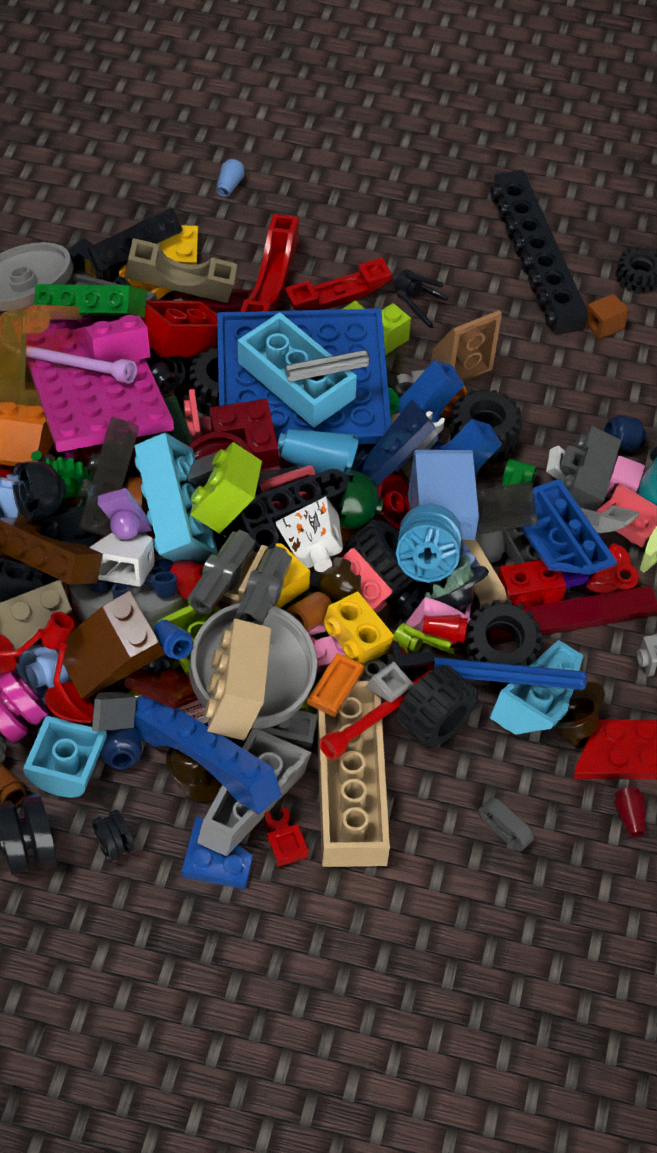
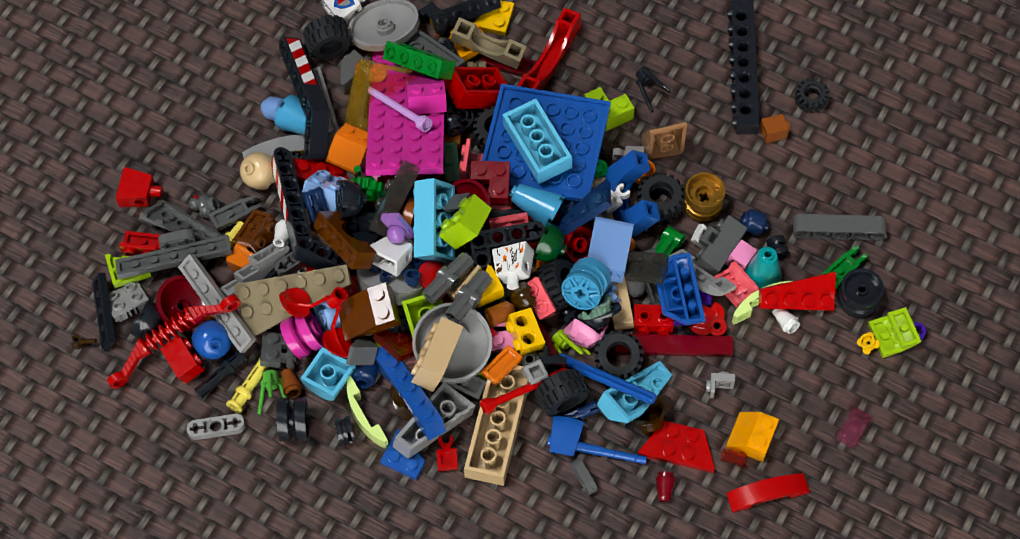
camera: 20 degrees right, 10 degrees up
blue cone [154,620,193,659] -> none
red slope [285,257,392,310] -> none
axle [285,350,370,382] -> none
red cone [422,614,468,644] -> none
none -> yellowish green slope [347,376,389,449]
none -> blue piece [547,416,647,465]
none -> dark blue axle [562,400,600,421]
none -> pearl gold wheel [683,172,725,222]

